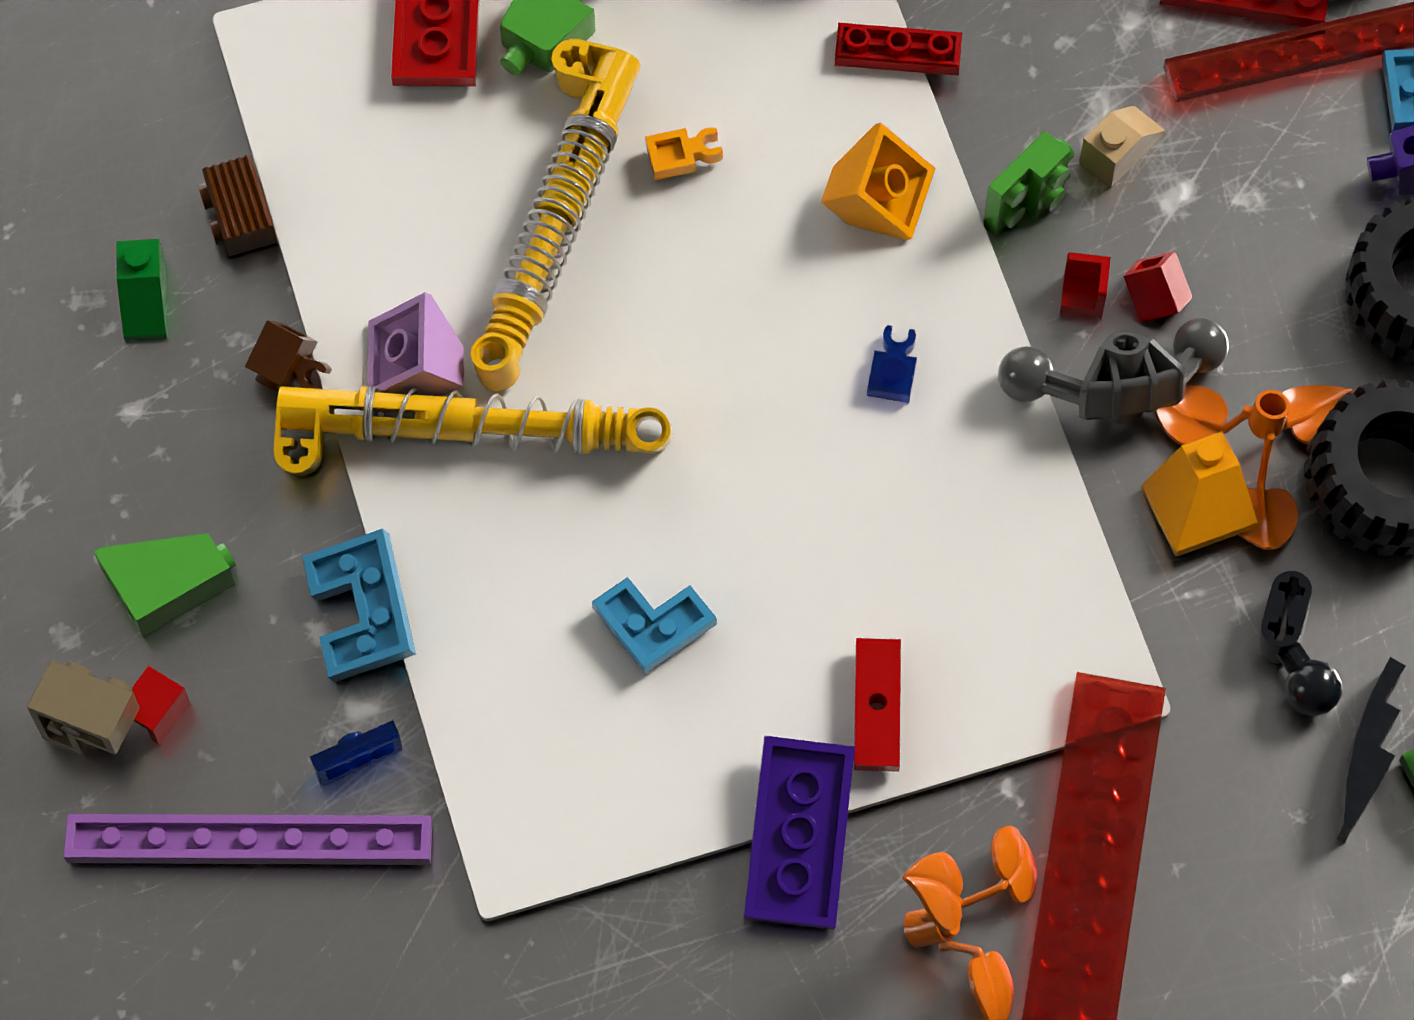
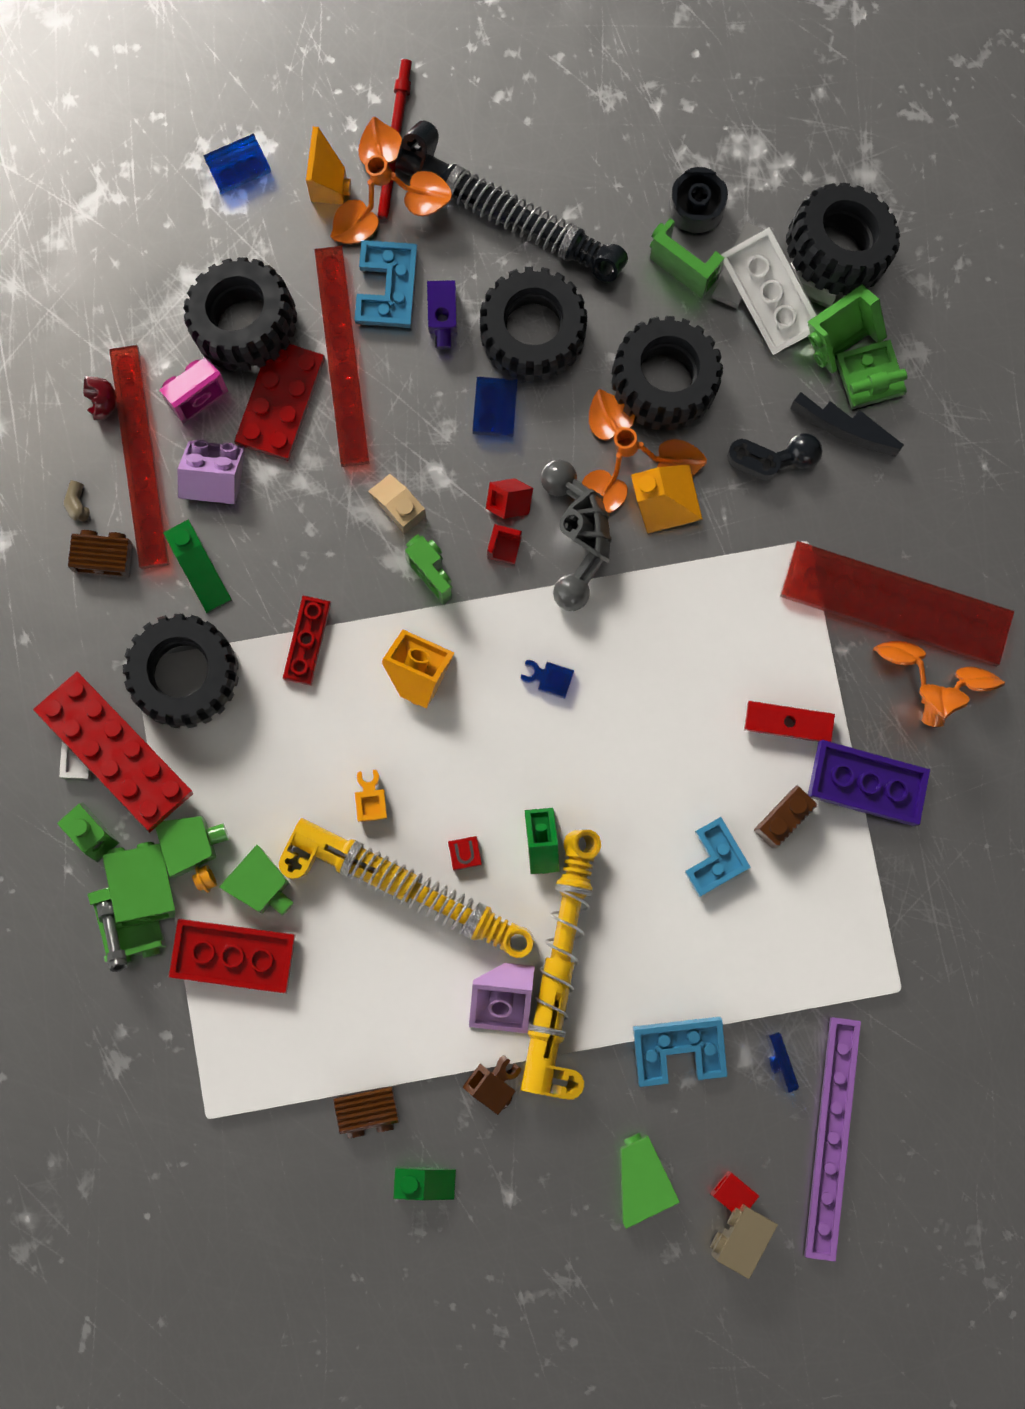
camera: 85 degrees left, 15 degrees up
none -> red tile [448,836,482,871]
none -> clear blue plate [472,377,518,437]
none -> green slope [524,808,560,874]
none -> reddish brown brick [754,785,817,848]

